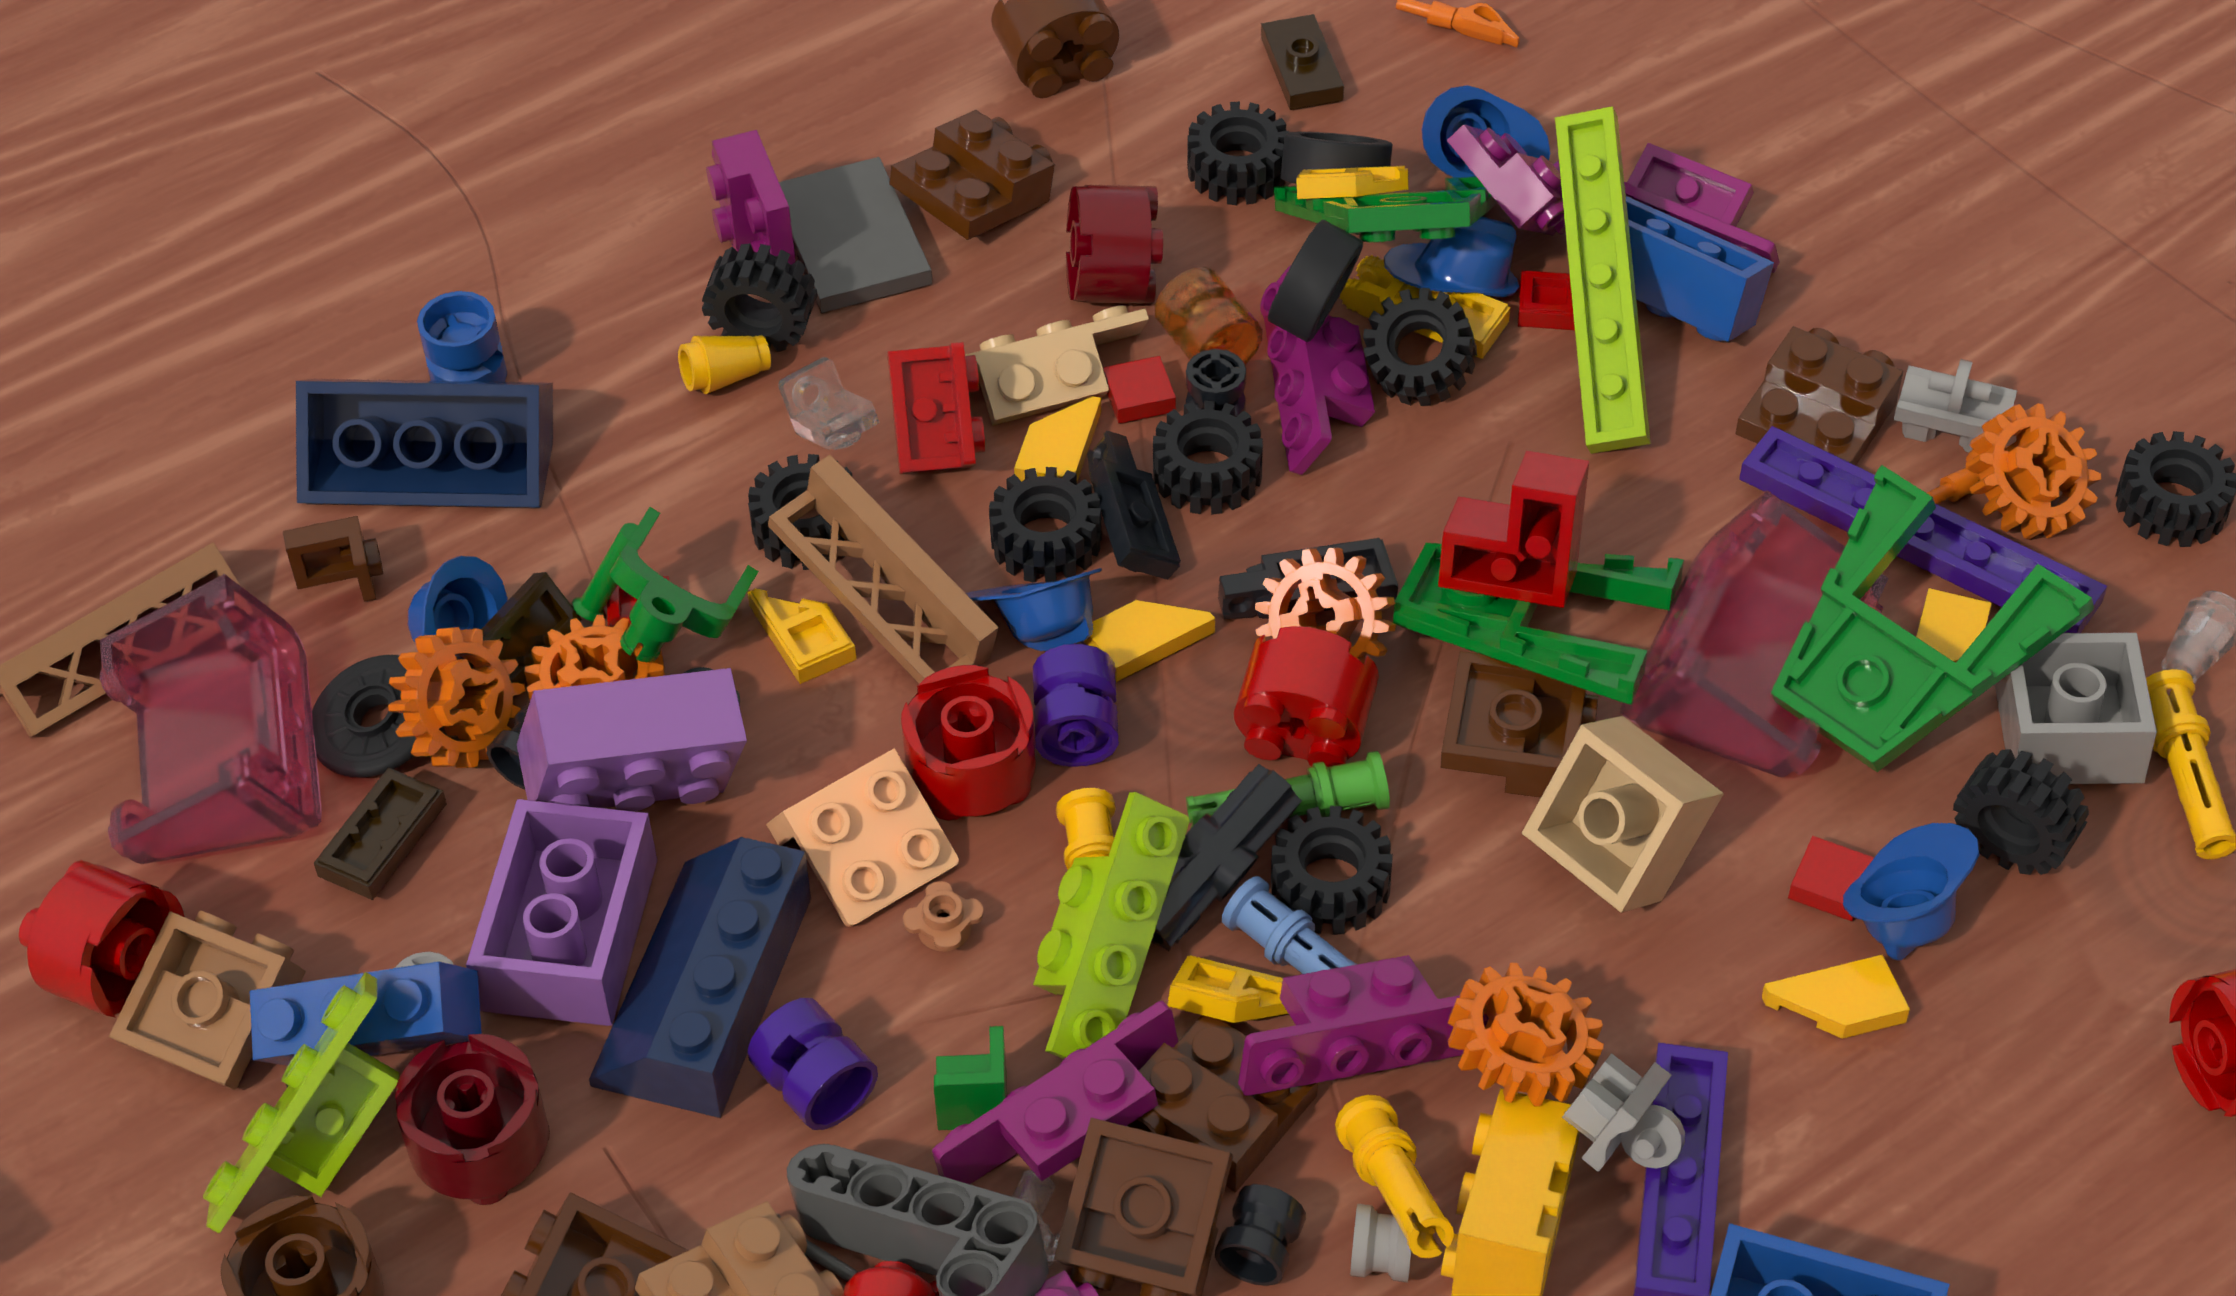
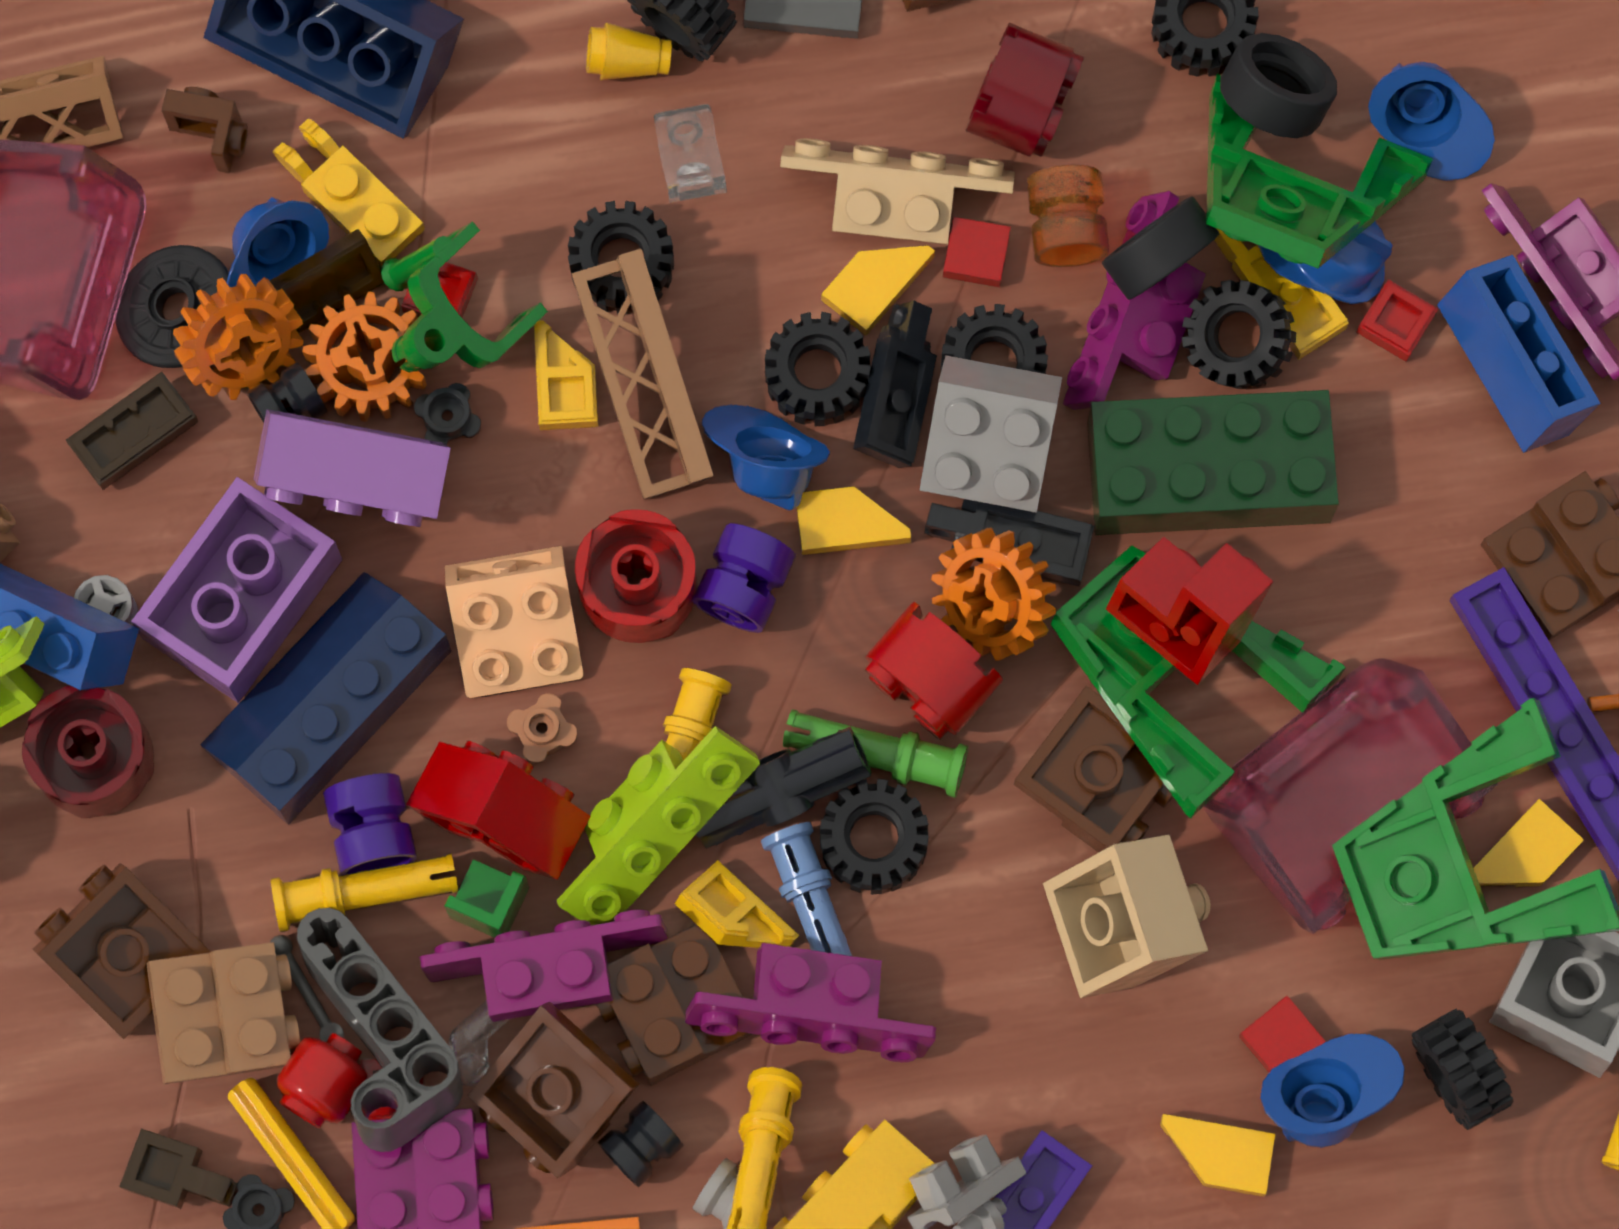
camera: 25 degrees right, 25 degrees up
red bracket [887,342,985,474] -> none
black wheel [1186,349,1246,417] -> none
yellow tile [1296,166,1409,199] -> none
magenta plate [1447,125,1566,236] -> none
orange gear [1448,963,1604,1106] -> none
lime plate [1555,106,1651,454] -> none
none -> yellow pin [270,854,458,932]
none -> yellow hinge [273,118,425,268]
none -> red brick [406,741,591,880]
none -> light grey brick [920,355,1062,513]
none -> dark green brick [1087,390,1339,535]

